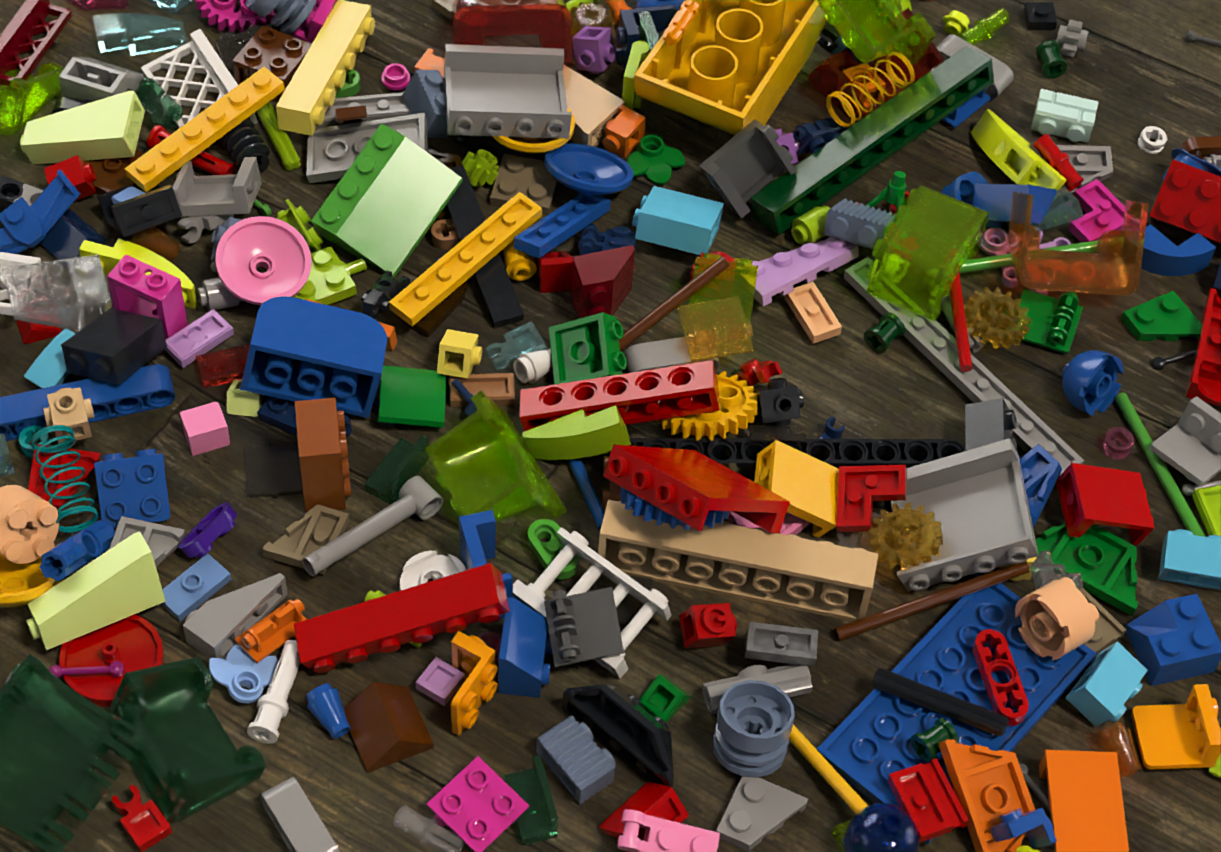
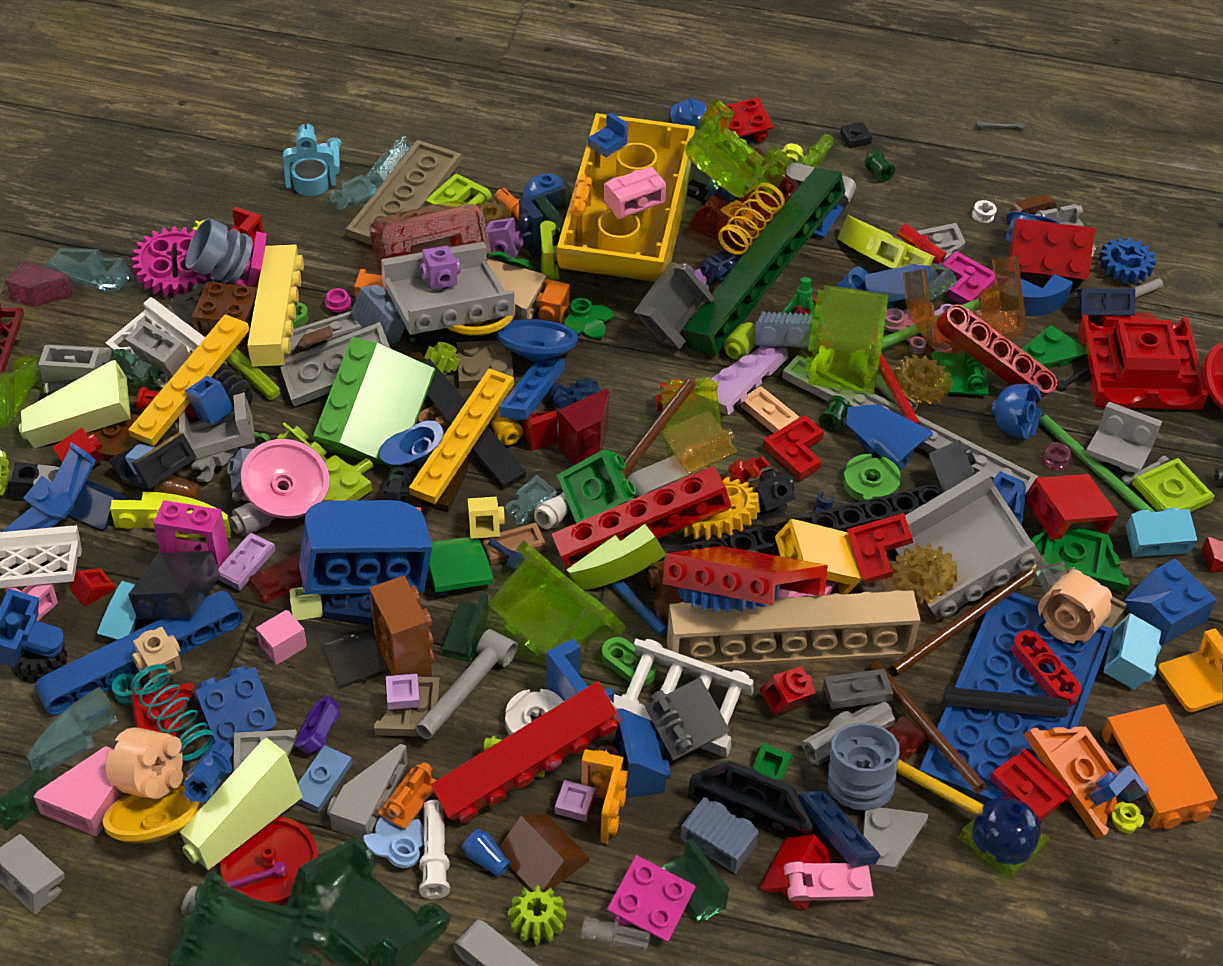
camera: 15 degrees left, 5 degrees down
clear slope [2,255,112,331] -> none
clear light blue slope [92,13,188,56] -> none
medium azure brick [632,186,724,255] -> none
dark green bush [911,717,959,763] -> none
light aqua brick [1031,89,1098,143] -> none
light grey gear [1056,19,1088,57] -> none
clear orange cone [1097,722,1142,778] -> none
none -> light grey brick [125,319,190,378]
none -> blue brick [185,376,234,425]
none -> blue piece [379,420,444,467]
none -> lavender plate [386,674,420,710]
none -> medium lavender brick [420,246,461,289]
none -> green plate [488,251,536,271]
none -> lime gear [508,884,566,946]
none -> bright pink brick [604,167,666,219]
none -> red plate [763,415,824,481]
none -> dark blue tile [798,790,880,867]
none -> bright green plate [843,454,900,502]
none -> blue panel [846,404,933,470]
none -> reddish brown piece [869,661,986,793]
none -> clear red bracket [885,716,926,760]
none -> red beam [936,304,1057,400]

